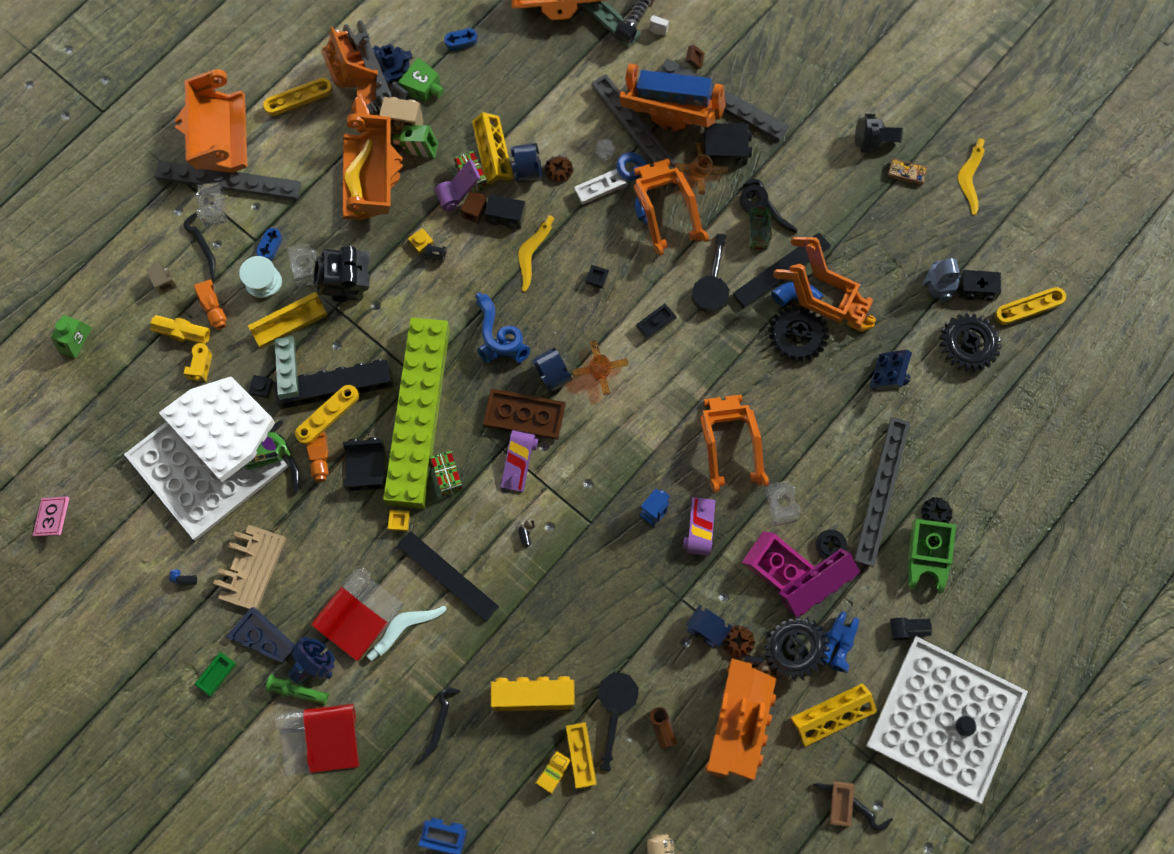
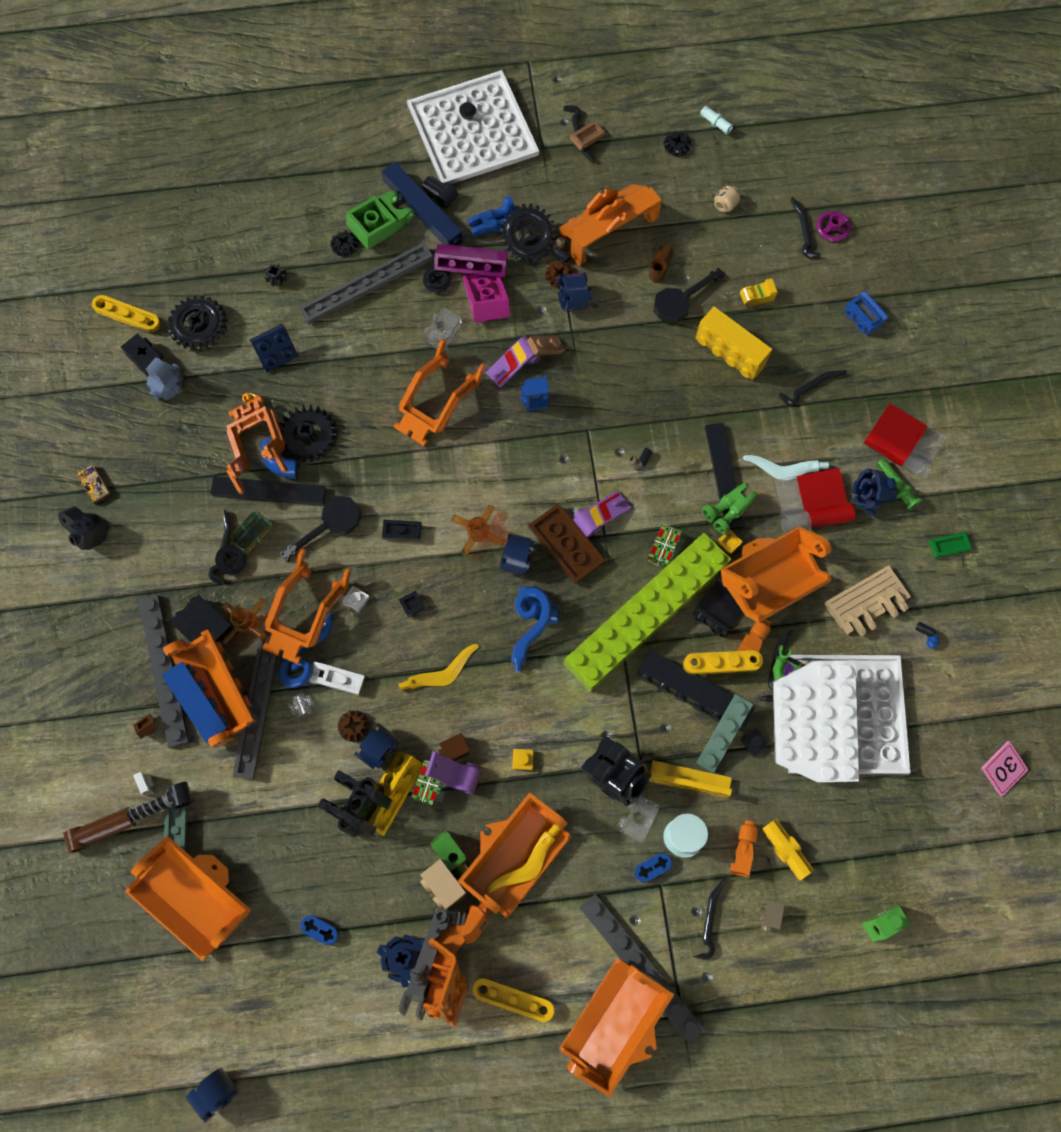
camera: 140 degrees left, 0 degrees up
yellow leg [183,343,212,382] -> none
clear brick [195,182,227,226] -> none
dark blue wing [226,607,295,663] -> none
dark grey tile [389,82,408,100] -> none
bright green torso [398,58,444,101] -> none
black bush [425,243,447,263] -> none
black brick [485,194,526,229] -> none
yellow plate [566,722,596,789] -> none
yellow fence [791,683,877,747] -> none
yellow piece [958,138,985,215] -> none
none -> black gear [264,264,287,287]
none -> black piece [317,770,393,837]
none -> white plate [342,586,370,613]
none -> dark blue brick [382,162,463,246]
none -> medium nougat plate [527,335,565,356]
none -> bright green piece [701,483,758,535]
none -> orange piece [721,526,831,623]

